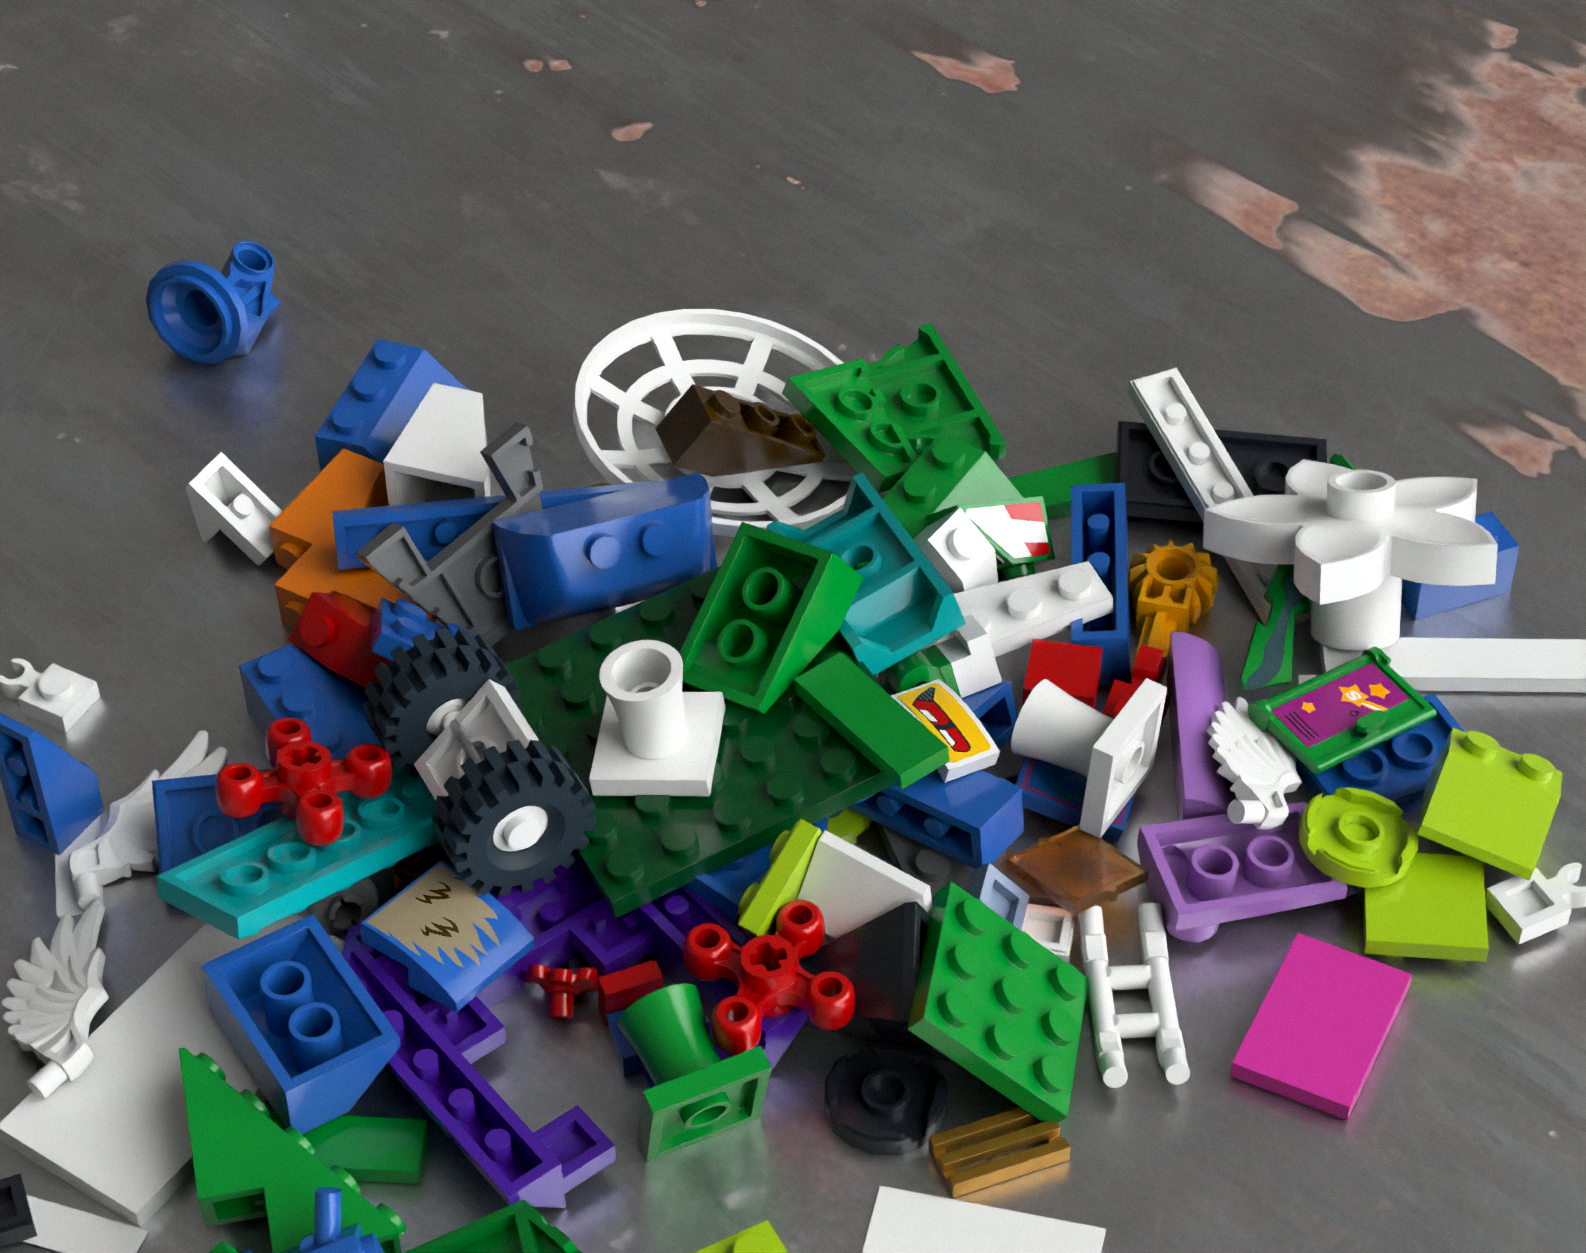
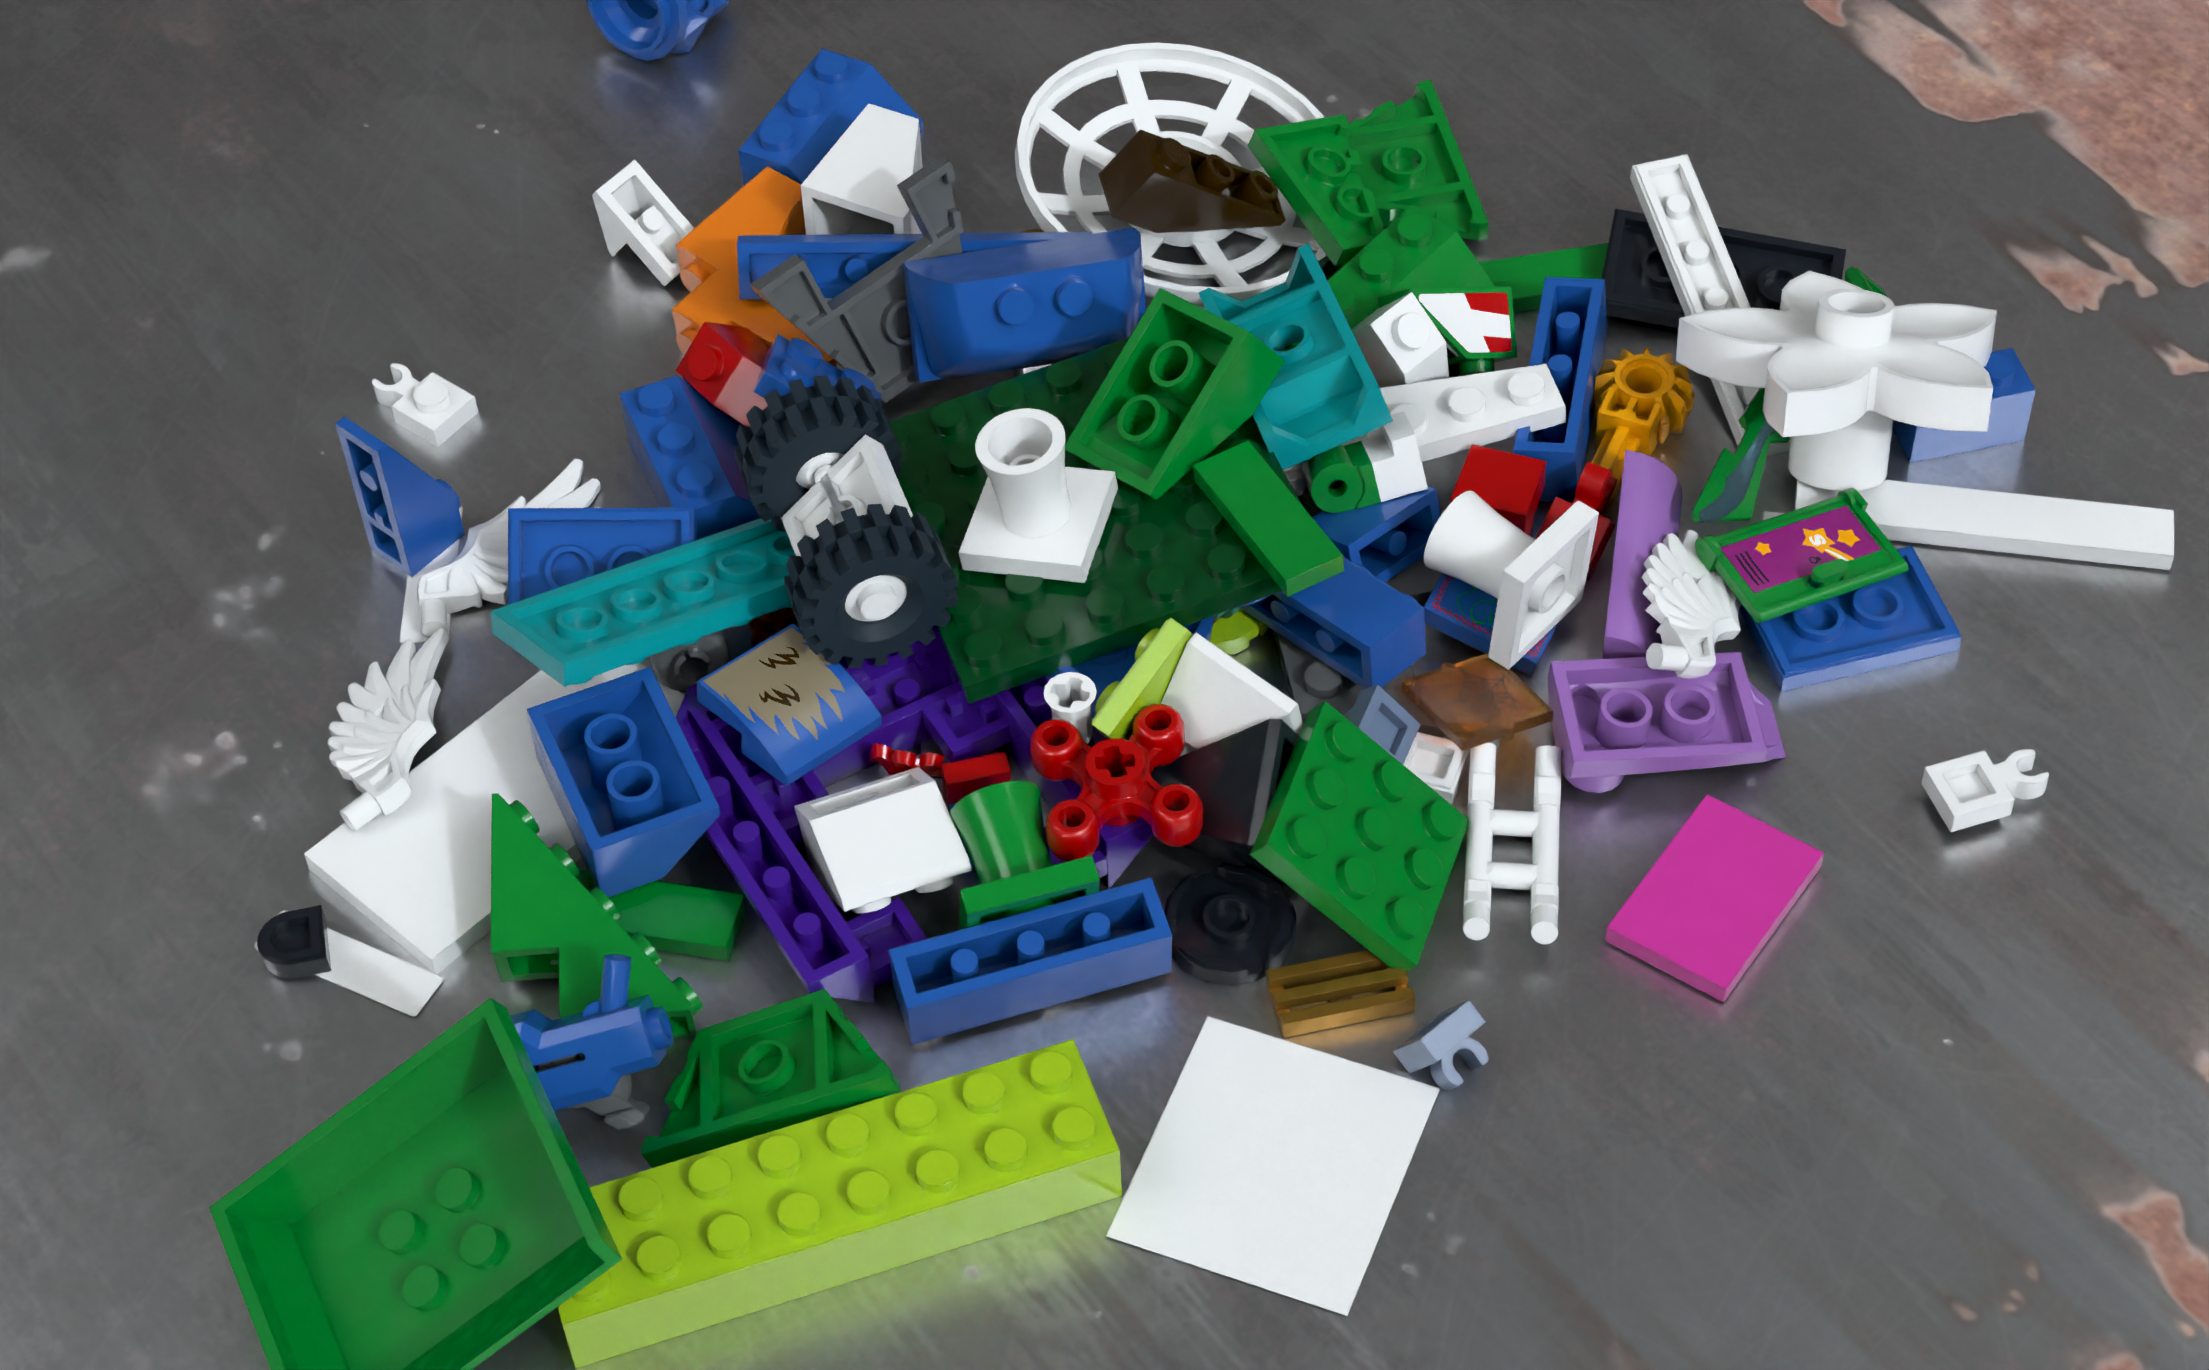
camera: 10 degrees right, 5 degrees up
red gear [215,718,392,846] -> none
slope [891,679,1000,783] -> none
lime tile [1299,787,1418,888] -> none
lime tile [1362,853,1489,962] -> none
lime slope [1417,728,1562,880] -> none
none -> white slope [794,767,972,913]
none -> blue brick [889,877,1172,1045]
none -> white piece [1044,672,1097,744]
none -> tile [1393,1000,1489,1091]

